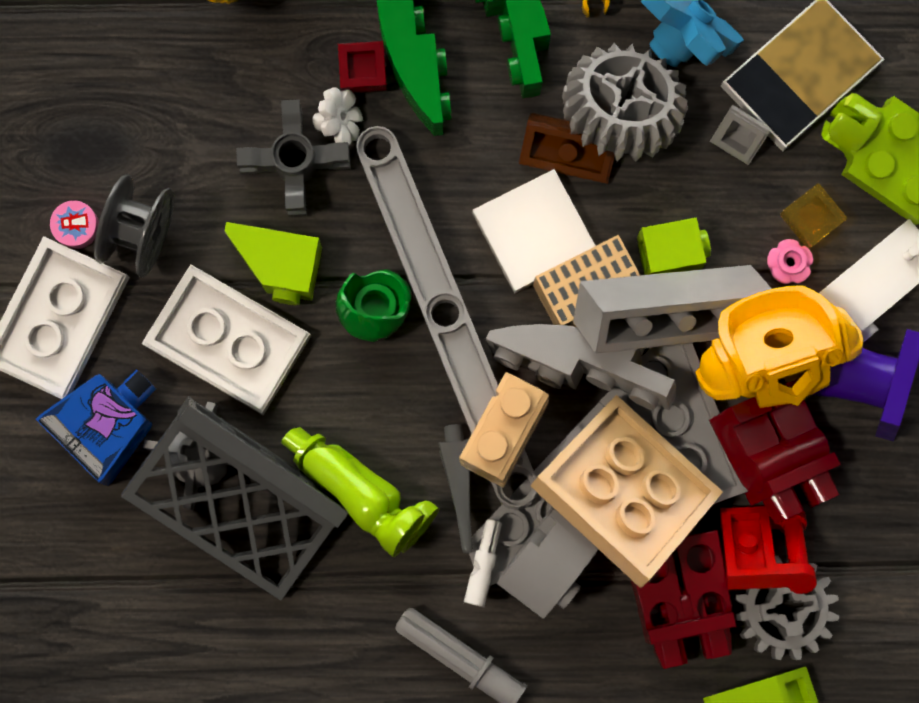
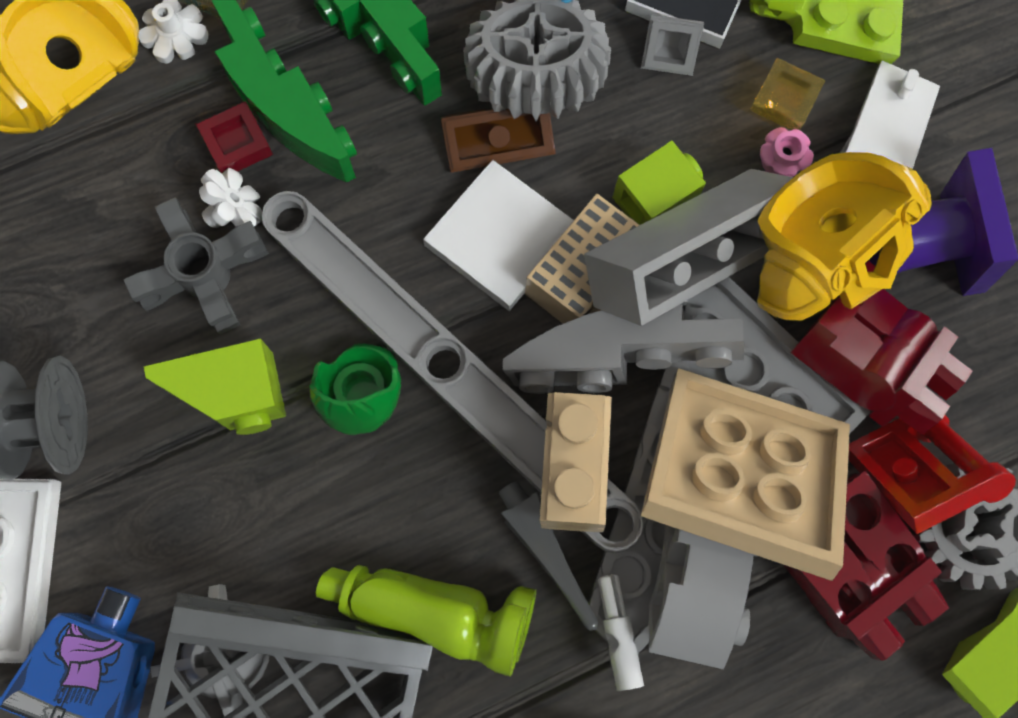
camera: 25 degrees left, 5 degrees down
white tile [142,264,311,415] -> none

